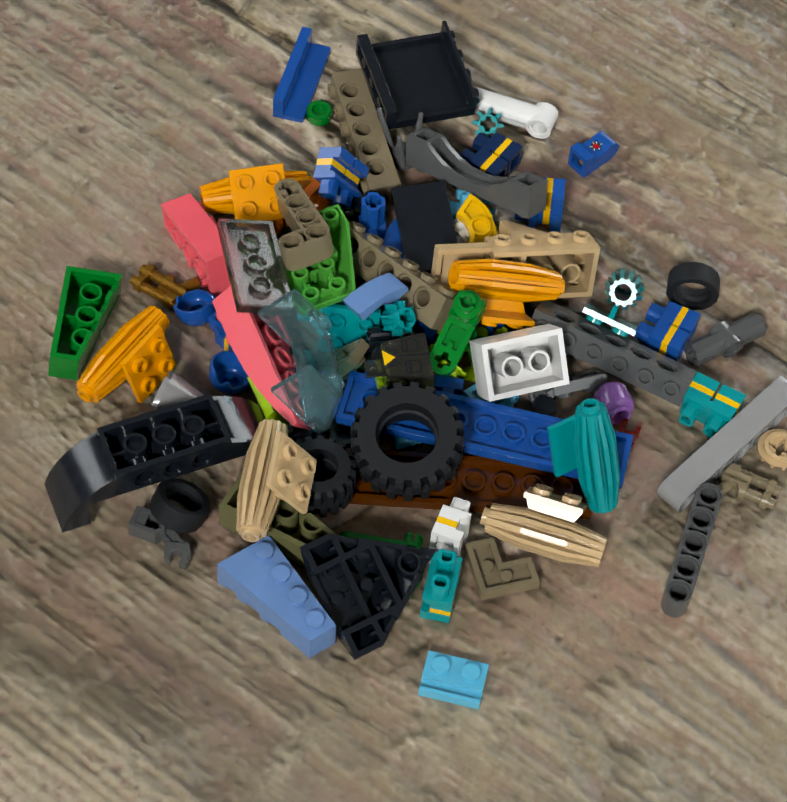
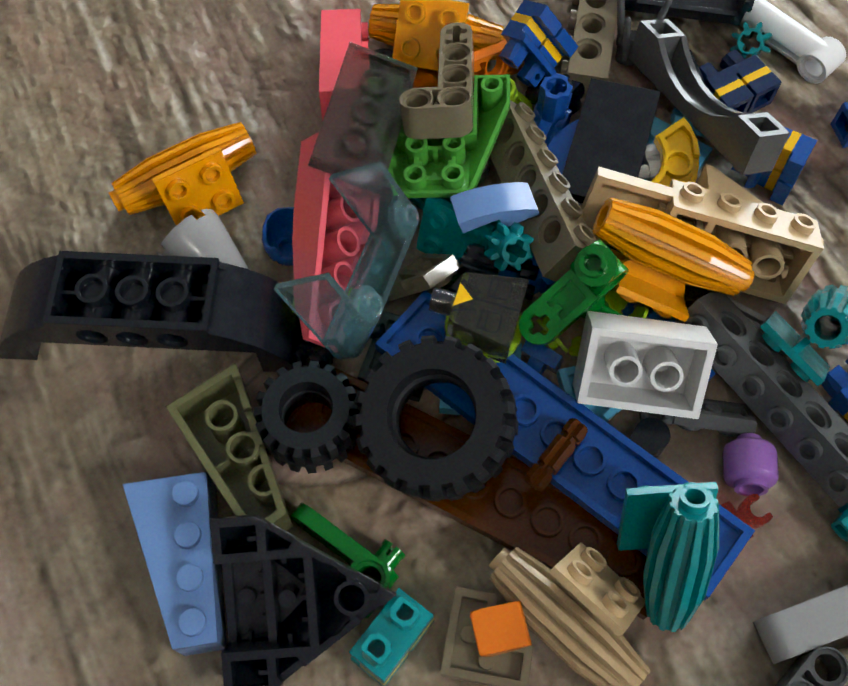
camera: 30 degrees right, 10 degrees up
green wedge [48,266,123,380] -> none
dark grey piece [128,506,191,570] -> none
pearl gold piece [129,264,200,310] -> none
black tyre [149,478,210,533] -> none
blue hair [173,289,216,327] -> none
tan plate [236,419,317,542] -> none
white hips [428,497,472,564] -> none
none -> orange slope [470,601,532,657]
none -> reddish brown axle [525,418,588,492]

